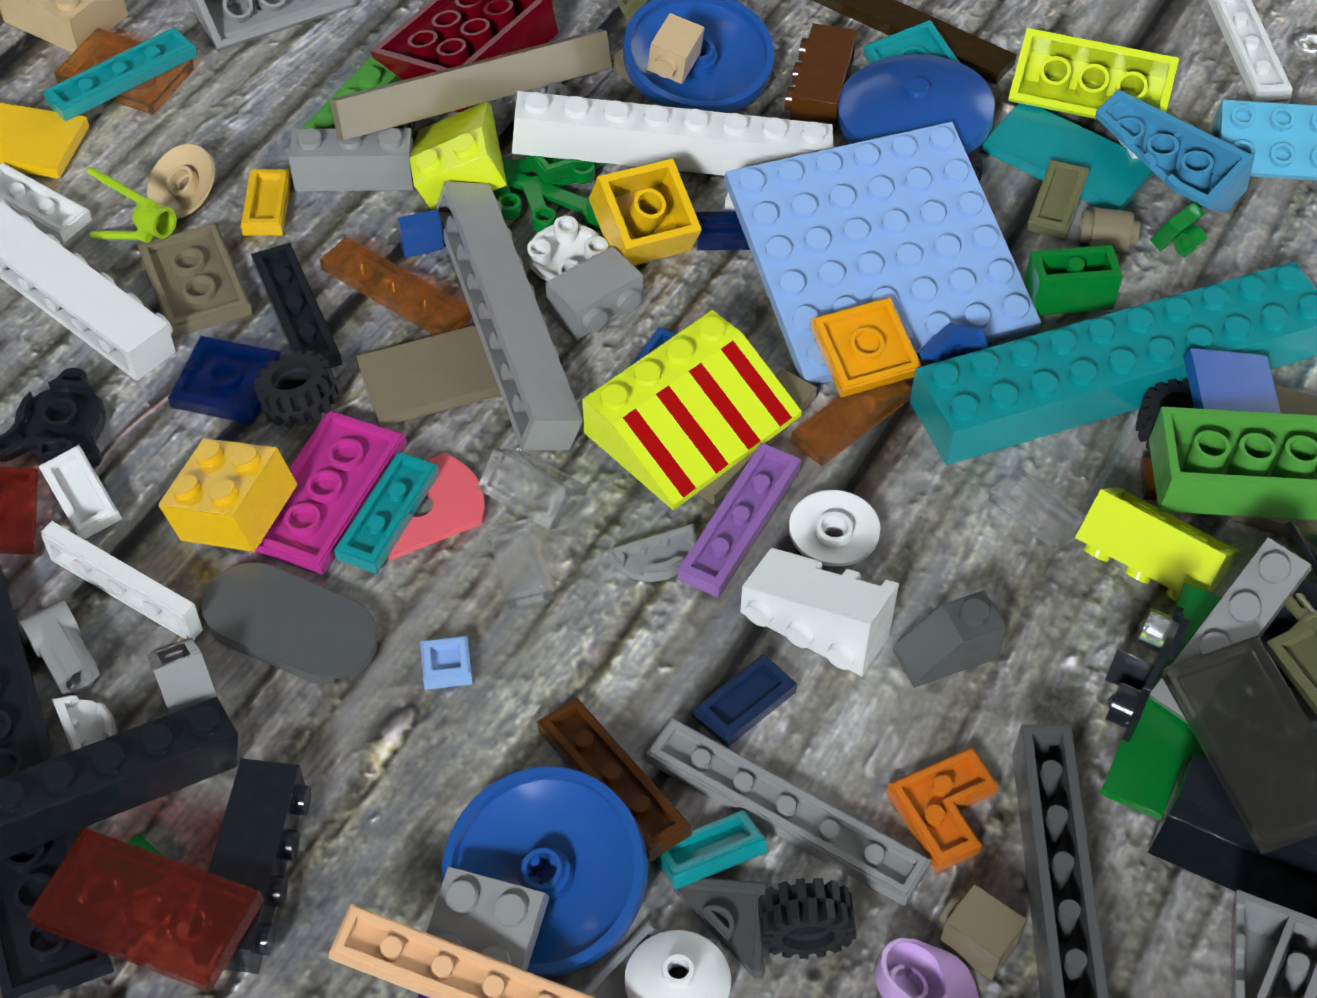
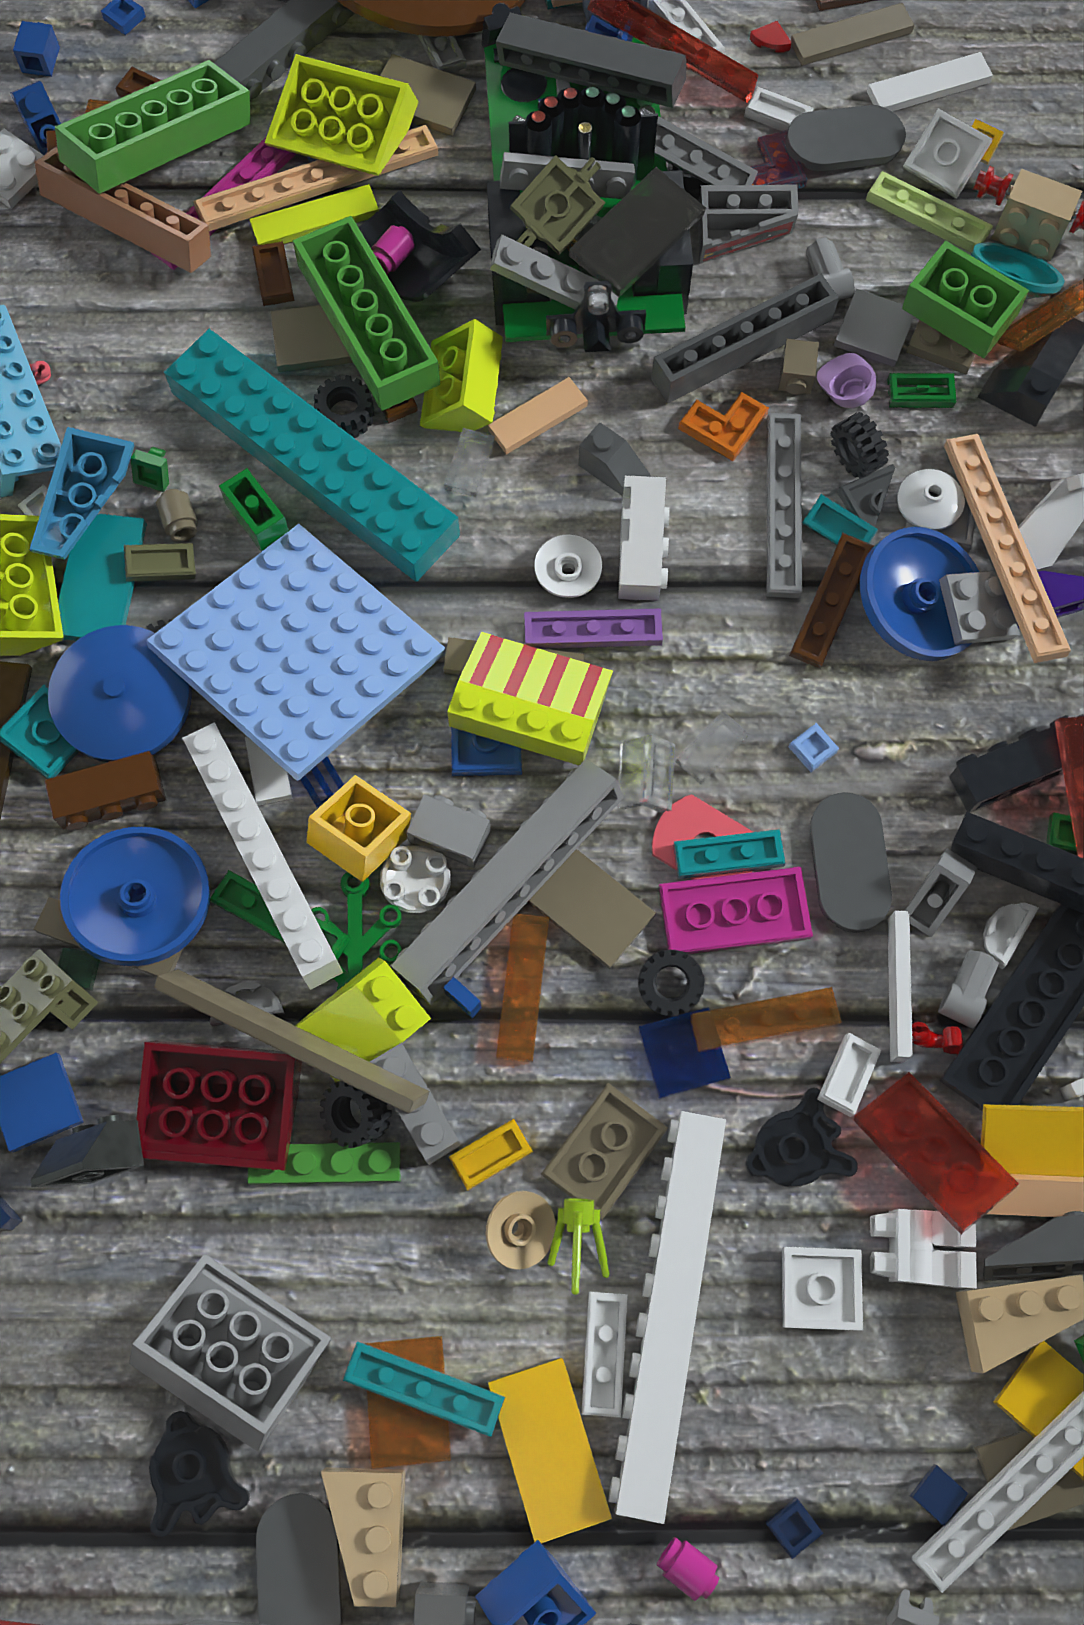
camera: 120 degrees left, 20 degrees up
yellow brick [158,438,297,552] -> none
black tile [251,243,342,368] -> none
light grey tile [608,523,696,582] -> none
tan brick [647,13,705,84] -> none
dark blue tile [694,654,797,748] -> none
clear orange tile [791,381,912,466] -> none
light orange tile [810,297,922,398] -> none
blue bracket [919,322,989,366] -> none
tile [1183,348,1281,413] -> none
none -> light nougat tile [488,377,588,455]
none -> clear orange tile [690,987,842,1052]
none -> red arm [912,1022,963,1054]

